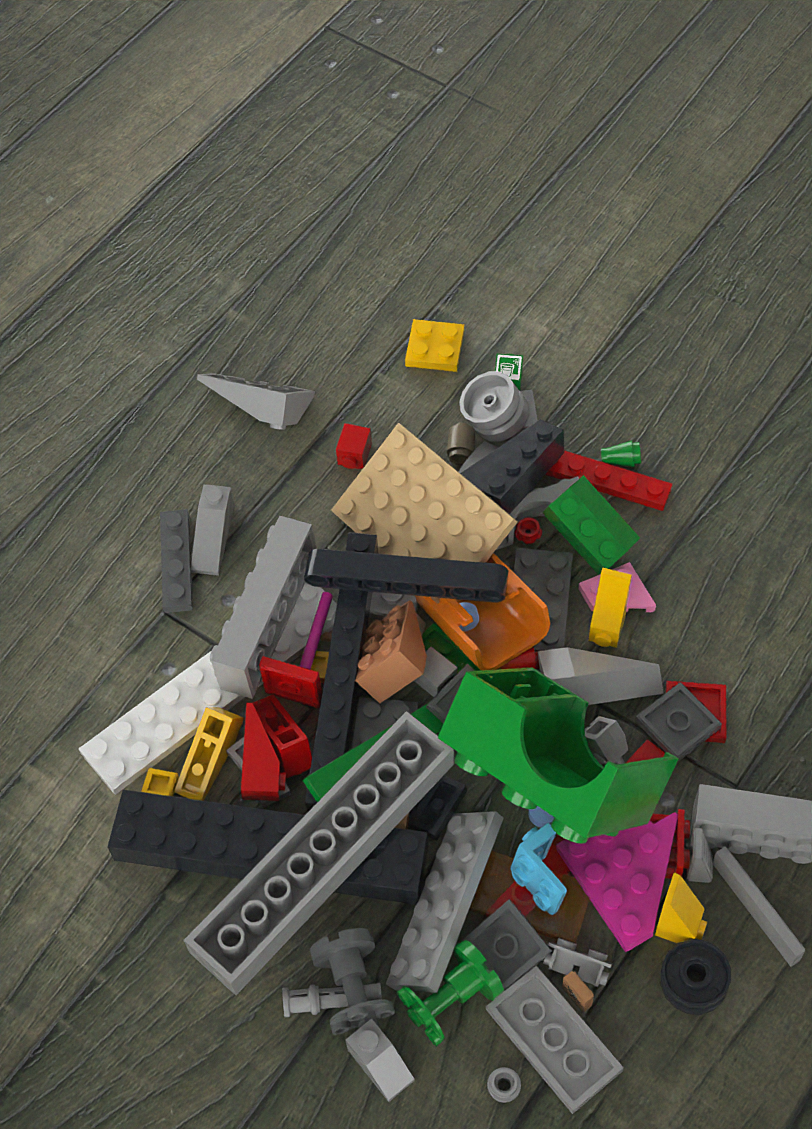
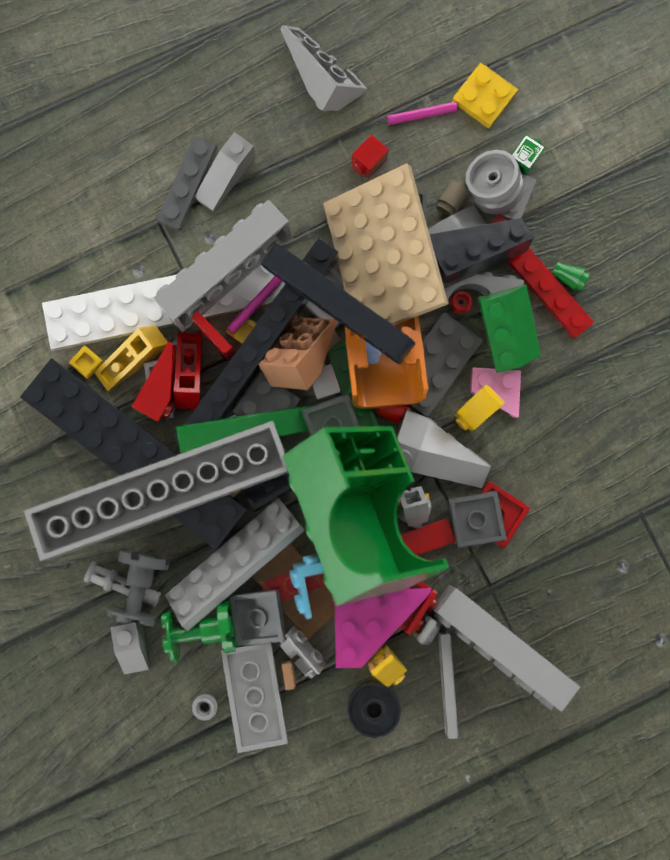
camera: 20 degrees right, 25 degrees up
none -> dark pink bar [387,102,457,125]

